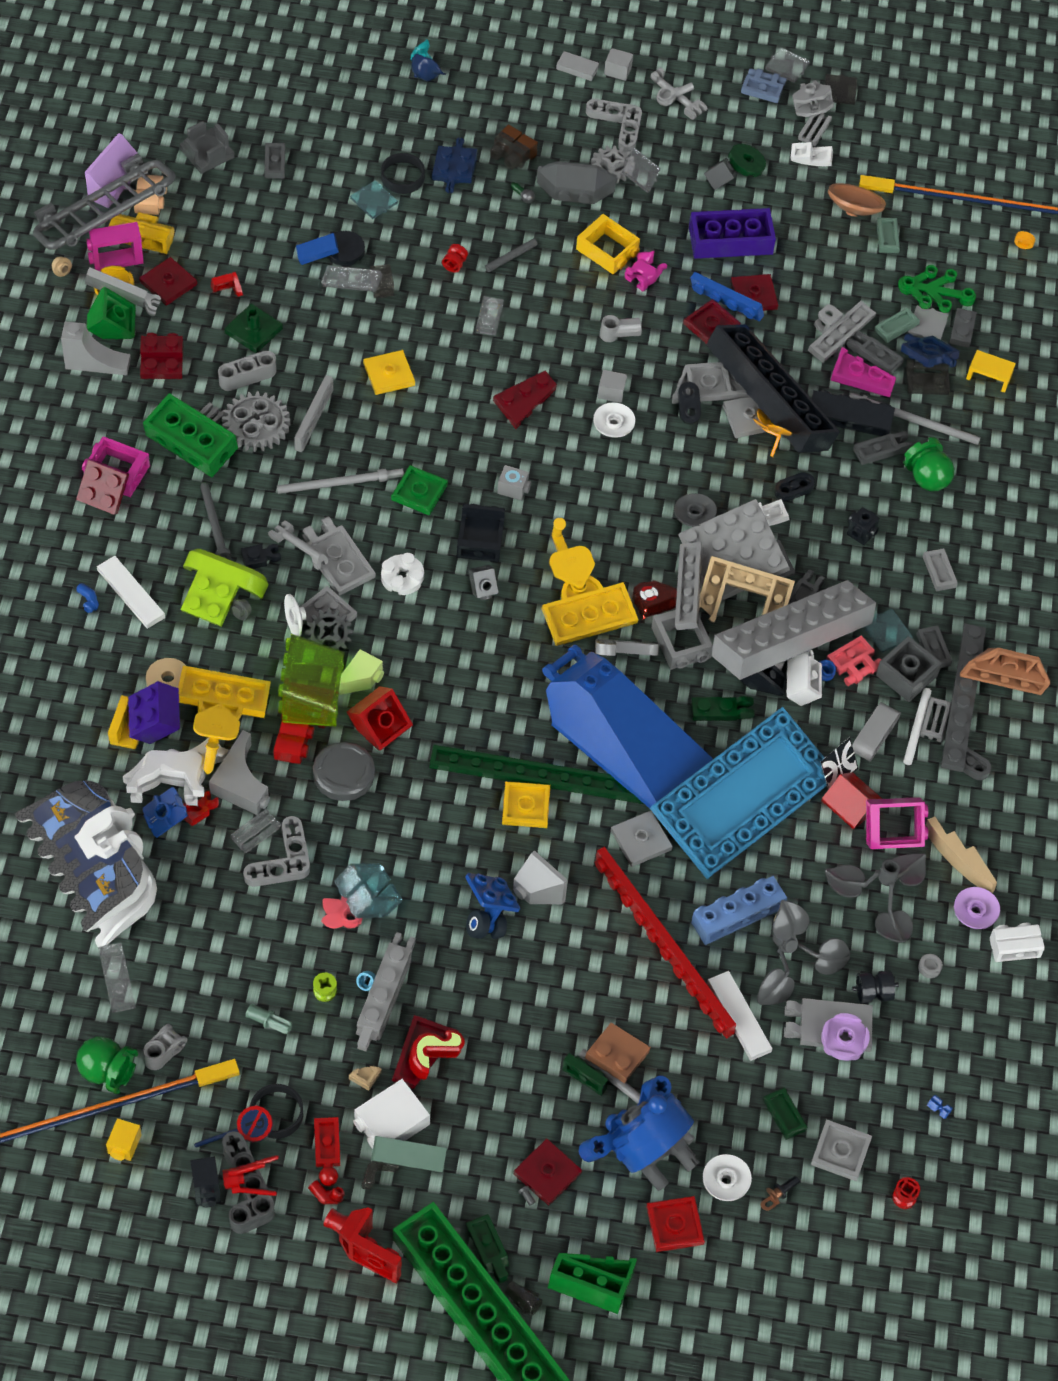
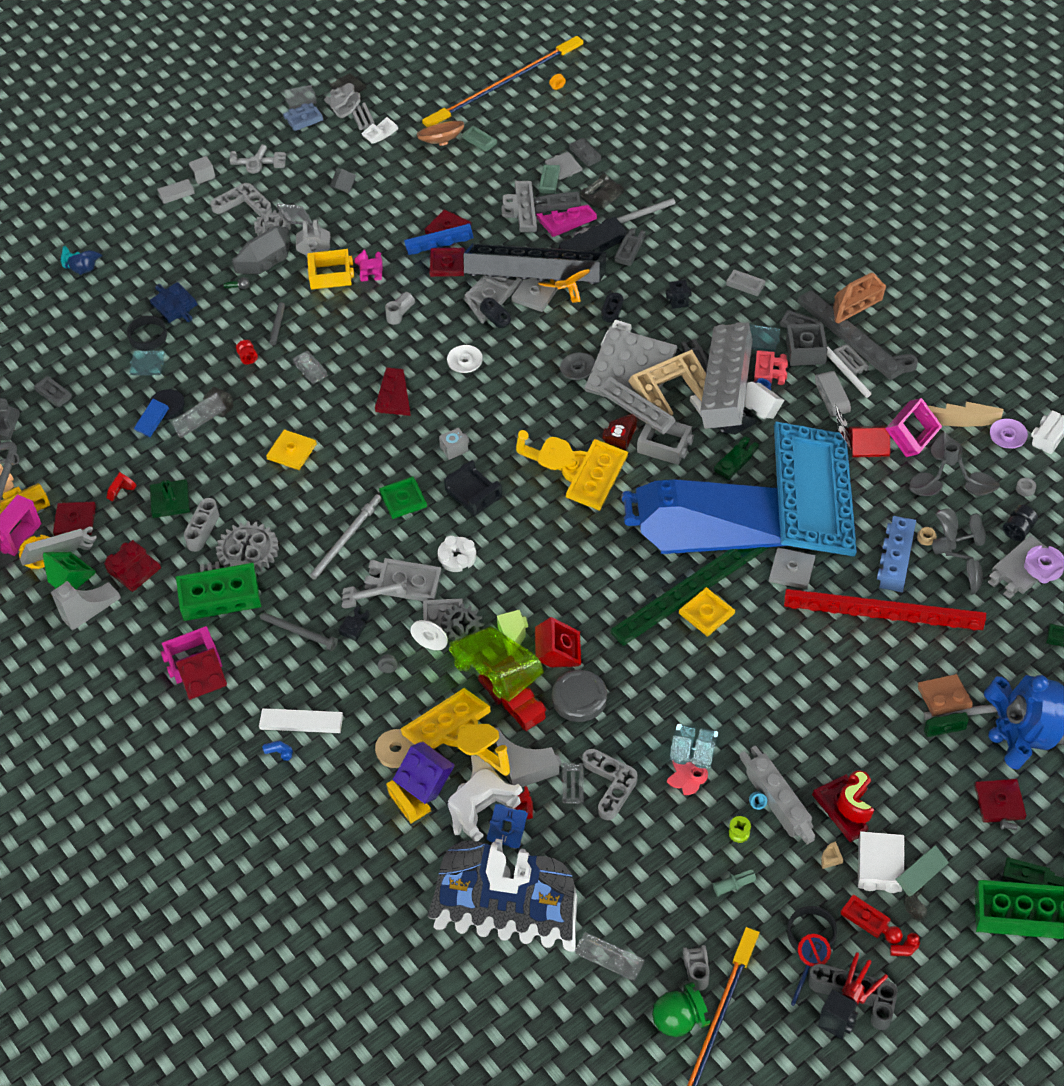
camera: 40 degrees left, 5 degrees down
yellow brick [106,1118,142,1161] -> none
lime piece [180,549,269,627] -> none
light grey tile [294,375,333,452] -> none
red plate [323,1207,402,1284] -> none
blue plate [465,873,520,939] -> none
brick [468,565,498,600] -> none
clear smoke hips [490,124,538,170] -> none
light grey slope [513,851,568,904] -> none
light grey beam [595,639,659,656] -> none
light grey panel [598,370,627,403] -> none
dark purple brick [689,208,776,259] -> none
white tile [707,971,772,1061] -> none
dark green tile [728,144,766,177] -> none
green plant [898,265,976,313] -> none
dark blue plate [901,333,960,368] -> none
green tile [903,437,955,492] -> none
yellow panel [966,350,1016,393] -> none
none -> light grey hinge [296,220,331,255]

